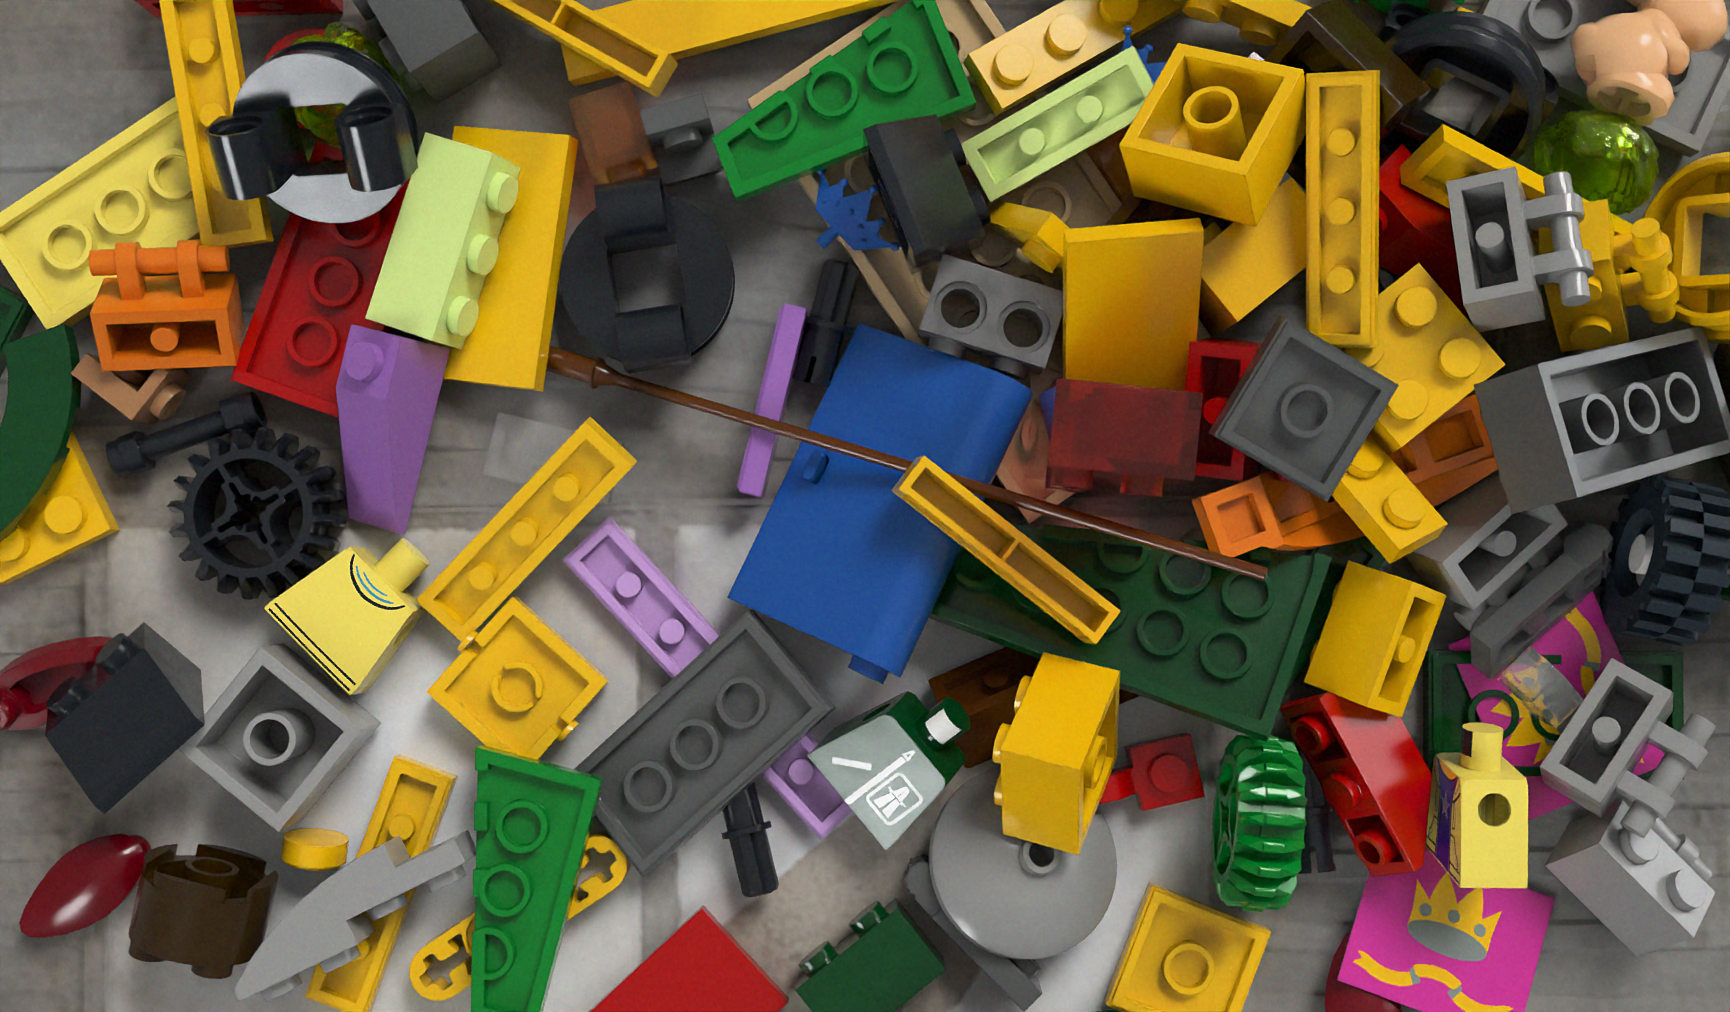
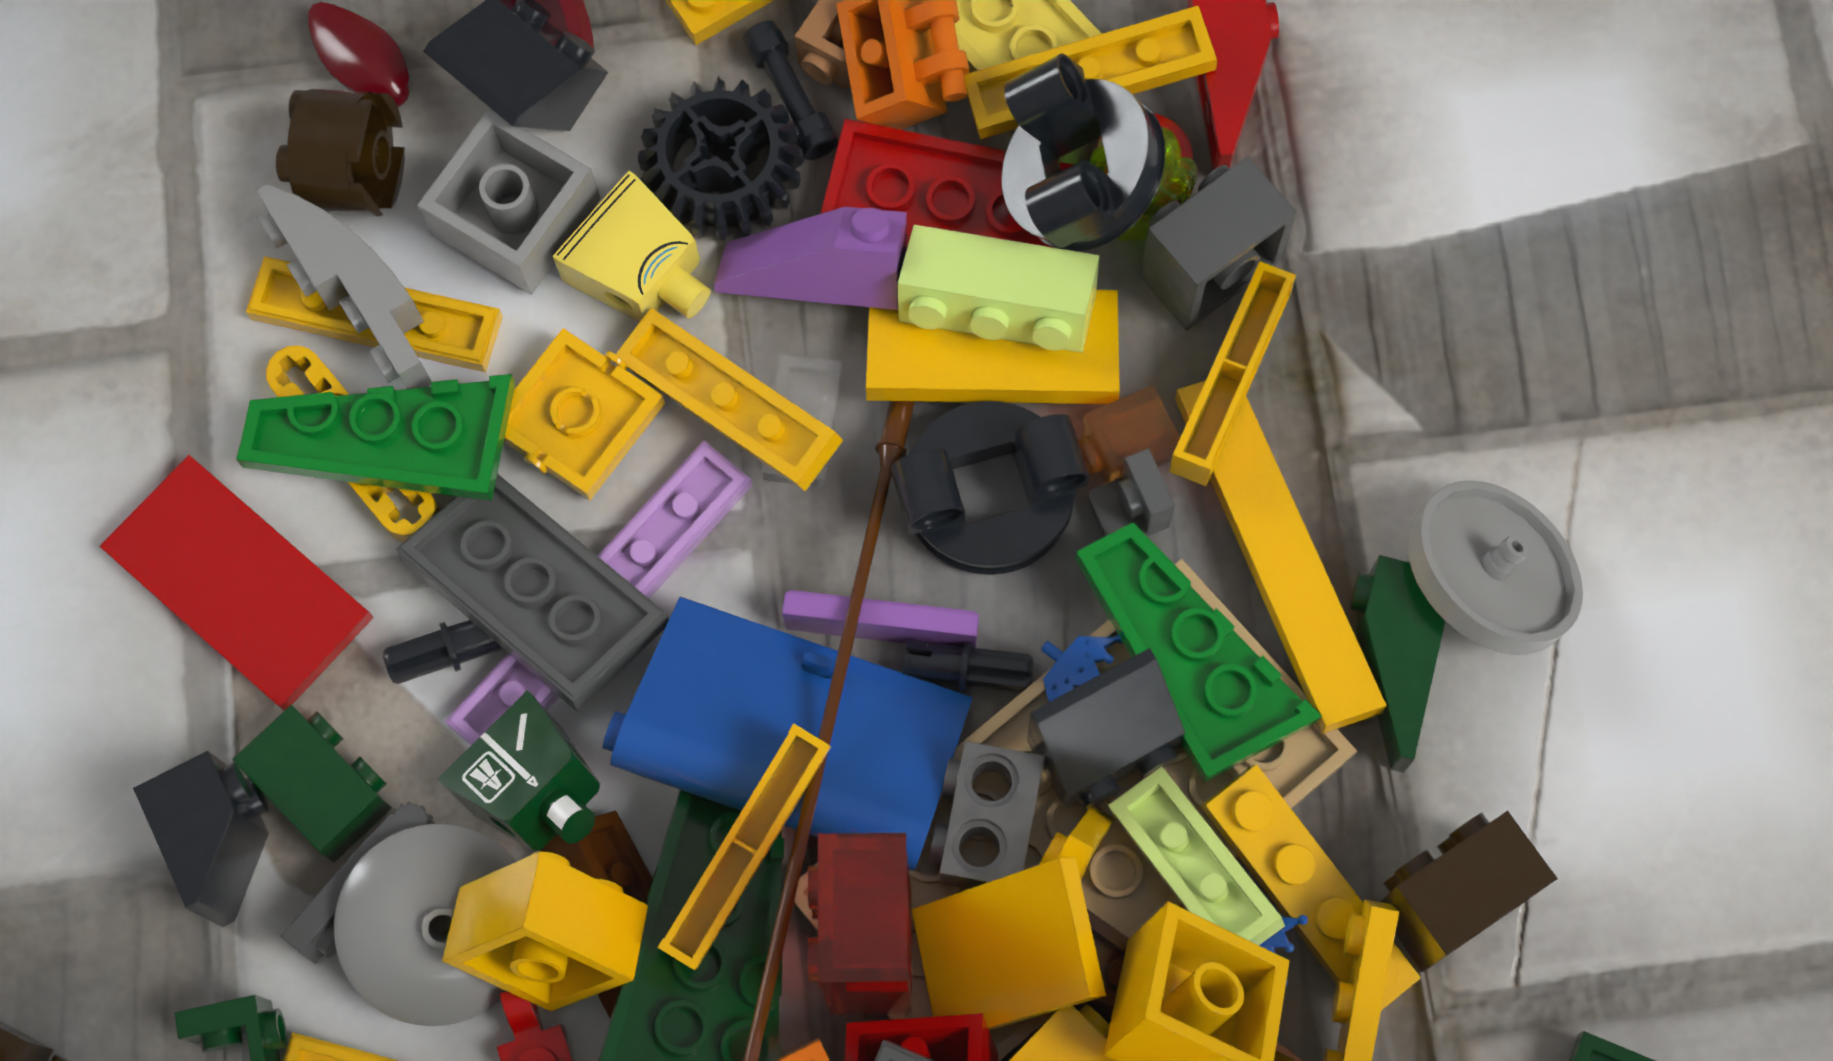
camera: 85 degrees right, 15 degrees down
yellow tile [281,828,349,871] -> none

